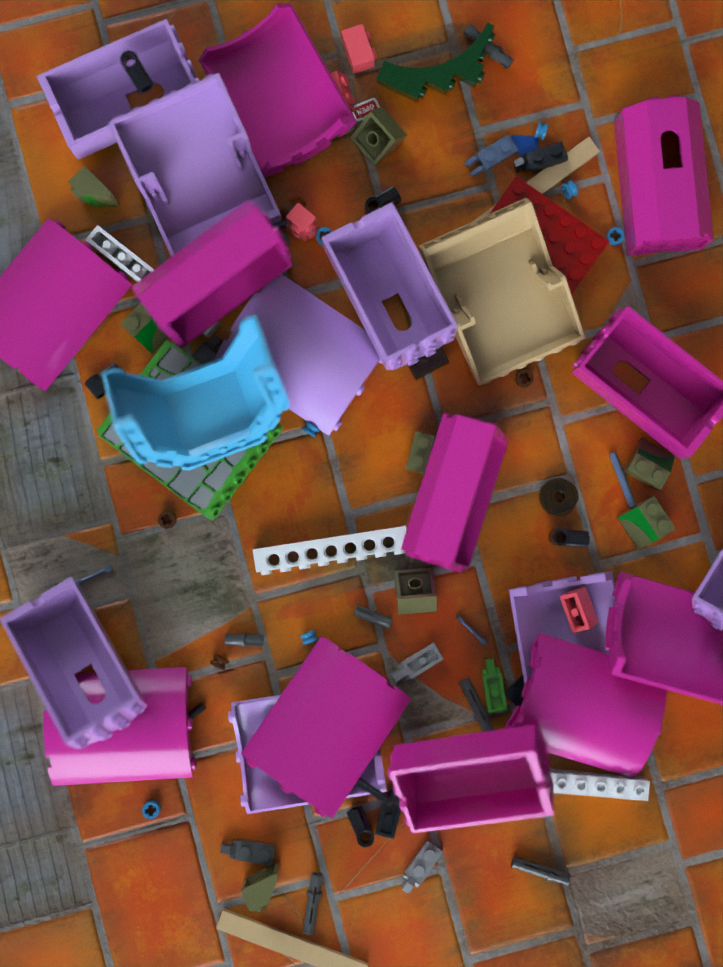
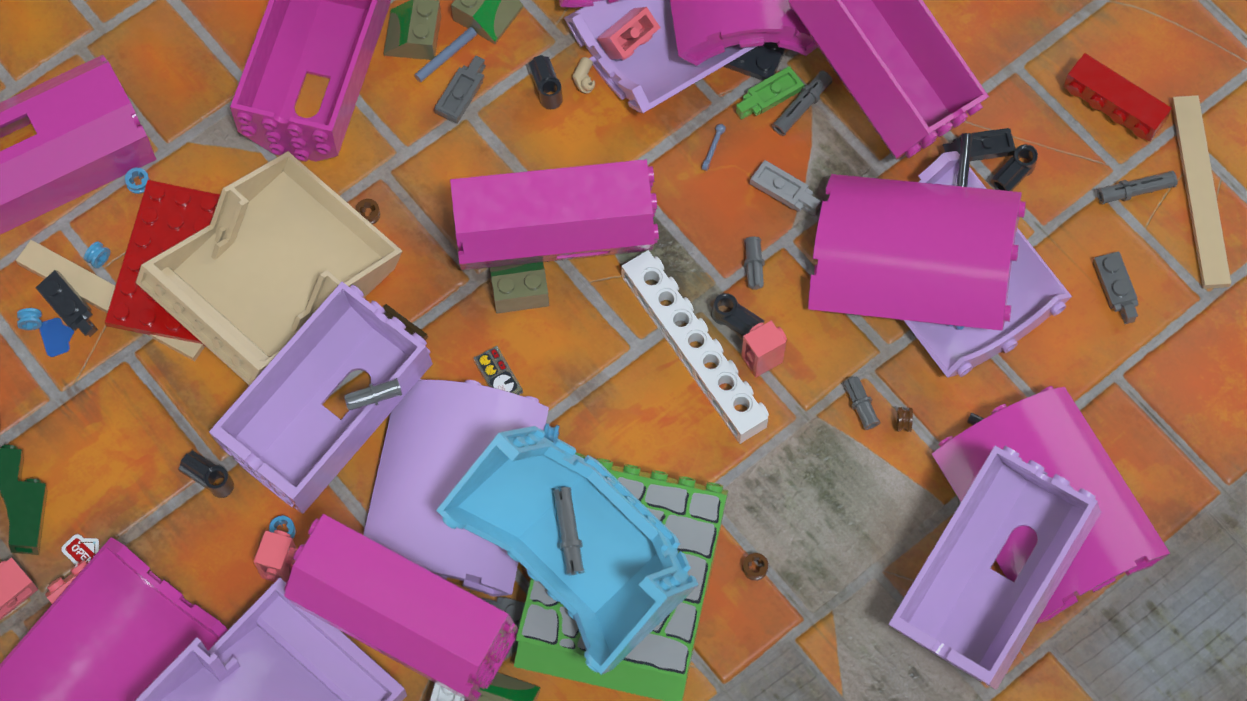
camera: 105 degrees left, 20 degrees down
sand blue hinge [75,565,112,585] -> none
dark azure bush [142,800,161,819] -> none
olive slope [240,862,281,913] -> none
reddish brown beam [280,197,306,219] -> none
dark azure bush [299,630,318,645] -> none
olive slope [350,107,407,166] -> none
olive slope [394,568,437,615] -> none
light grey hinge [401,839,443,894] -> none
sand blue hinge [464,134,518,177] -> none
dark brown plate [539,478,578,516] -> none
none -> dark grey axle [345,378,402,410]
none -> dark grey hinge [434,56,486,124]
none -> tile [473,346,523,395]
none -> dark grey pin [553,487,585,576]
none -> tan arm [573,57,595,93]
none -> black piece [712,293,765,336]
none -> coral brick [741,320,787,378]
none -> red brick [1063,53,1172,142]

